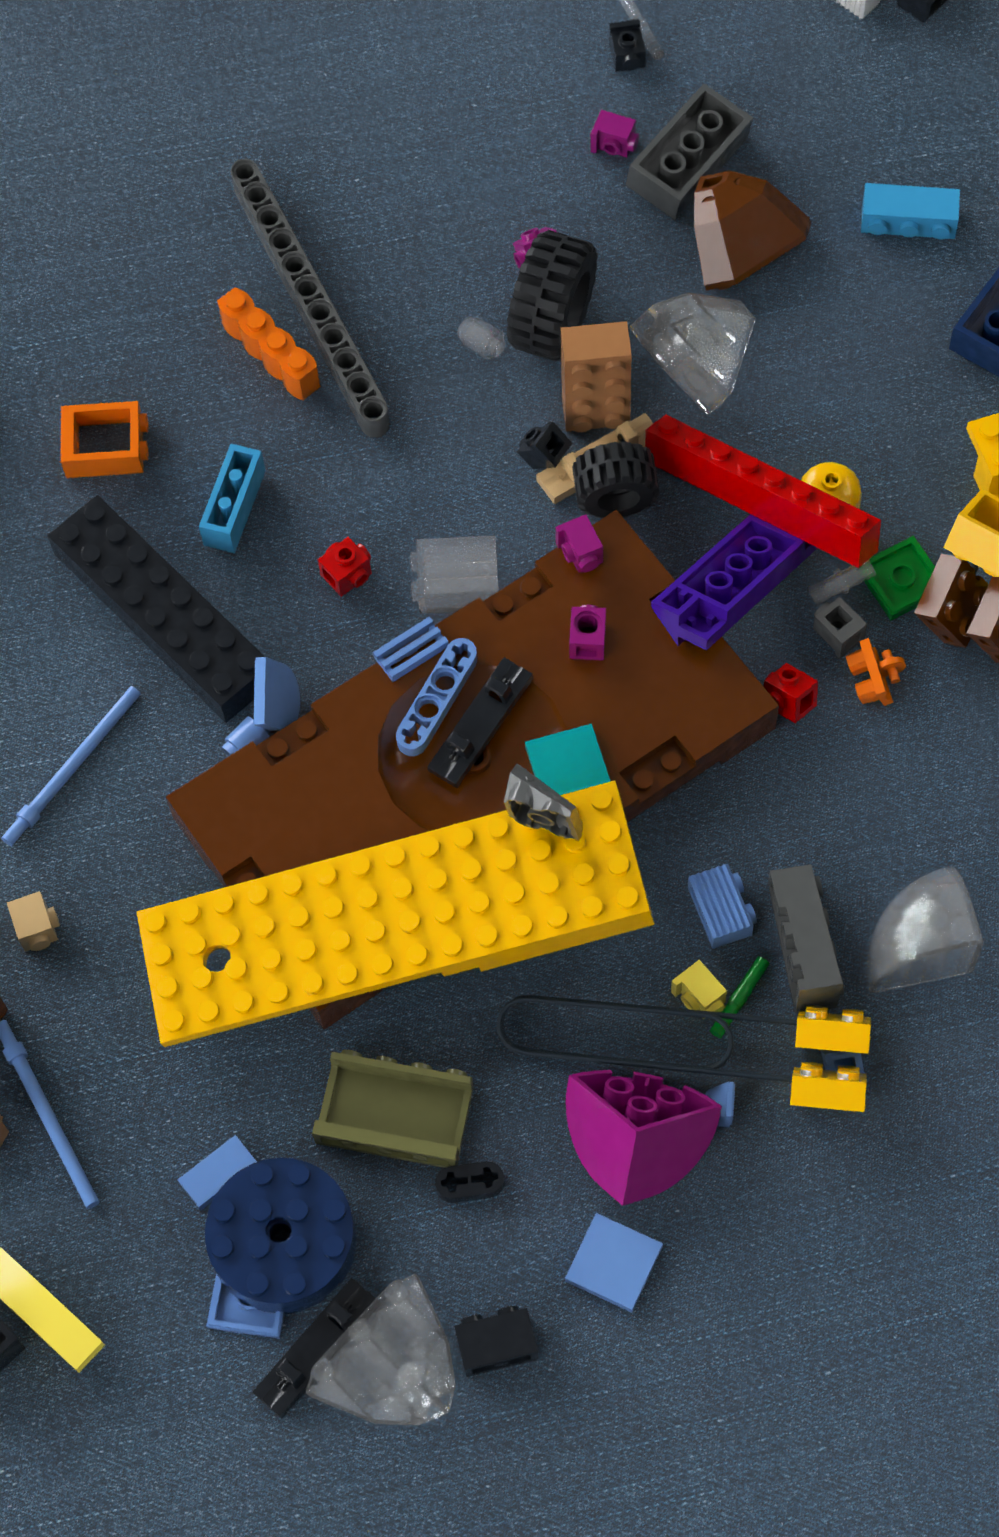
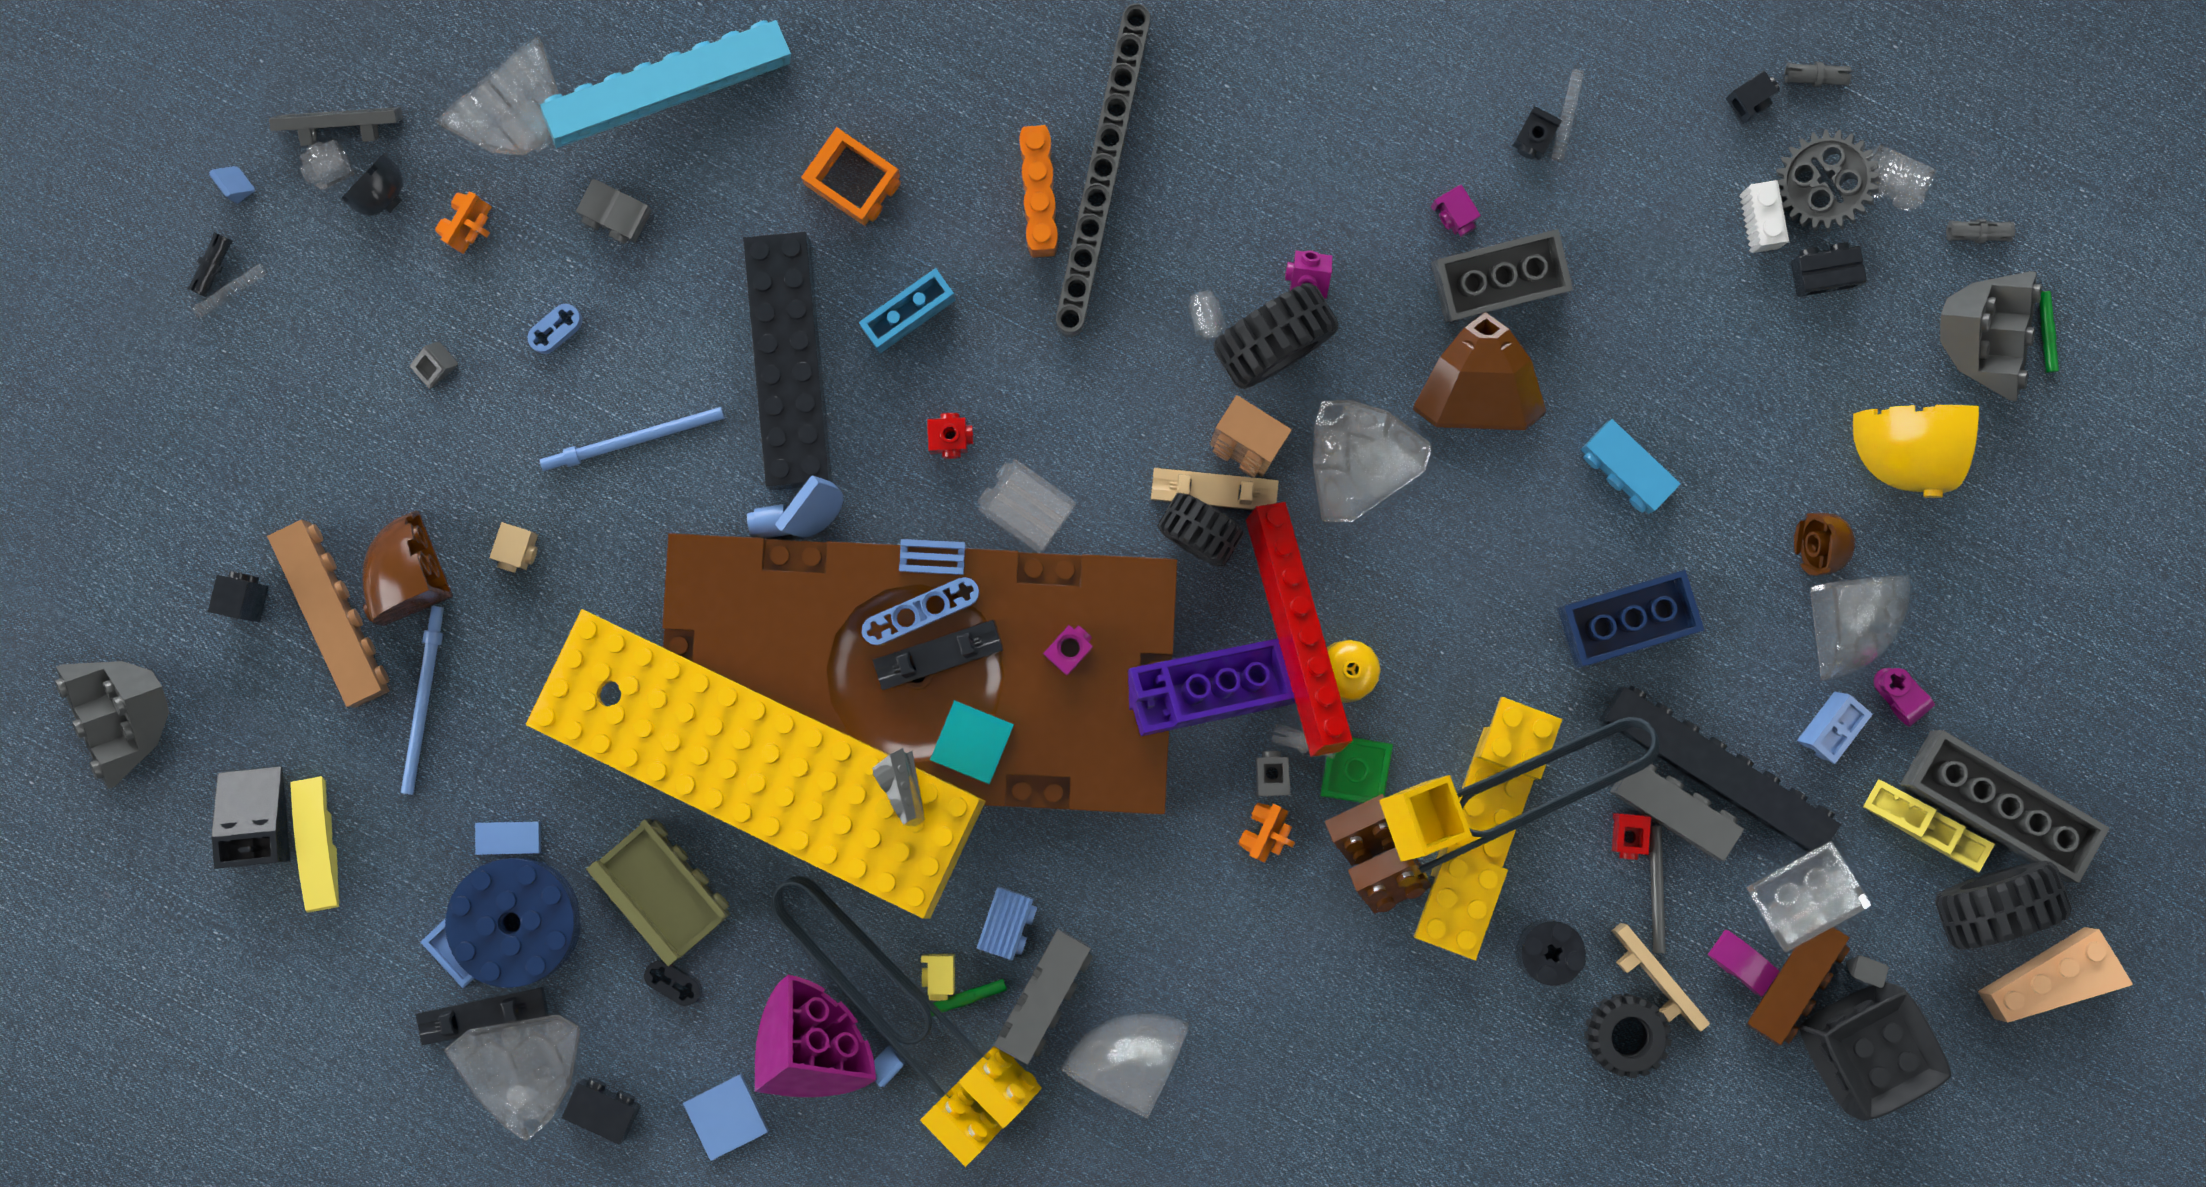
camera: 30 degrees right, 20 degrees up
black brick [517,421,572,469] -> none
magenta brick [555,514,603,573] -> none
red brick [763,663,818,723] -> none

